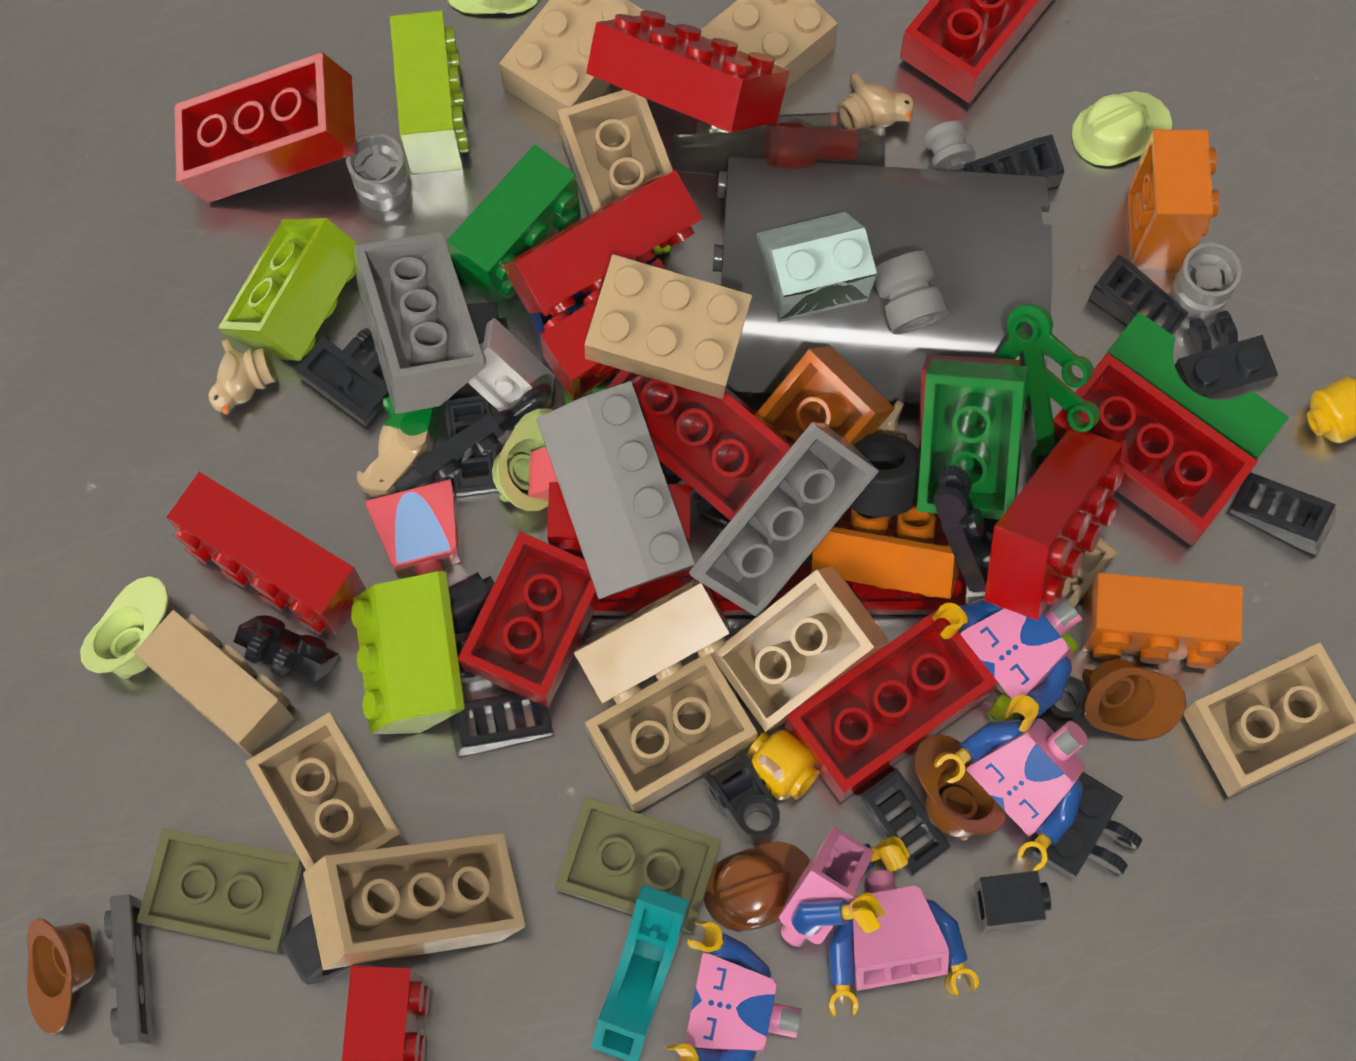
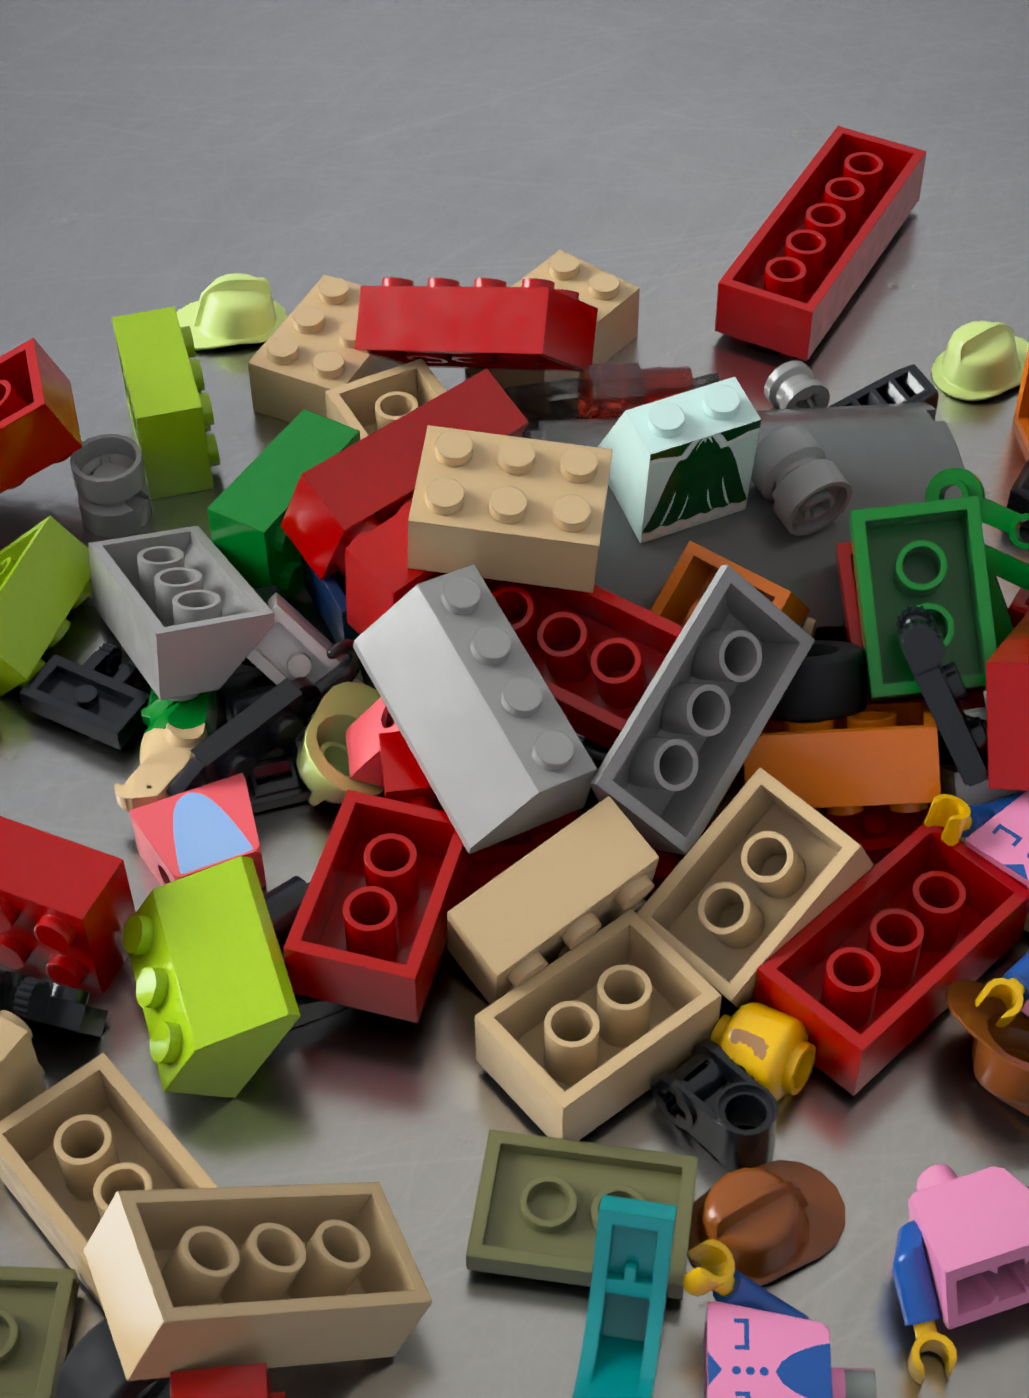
camera: 10 degrees left, 25 degrees down
black slope [449,693,553,756] -> none
torso [778,826,910,947] -> none
tan animal [837,72,914,134] -> none
black slope [853,767,951,874] -> none

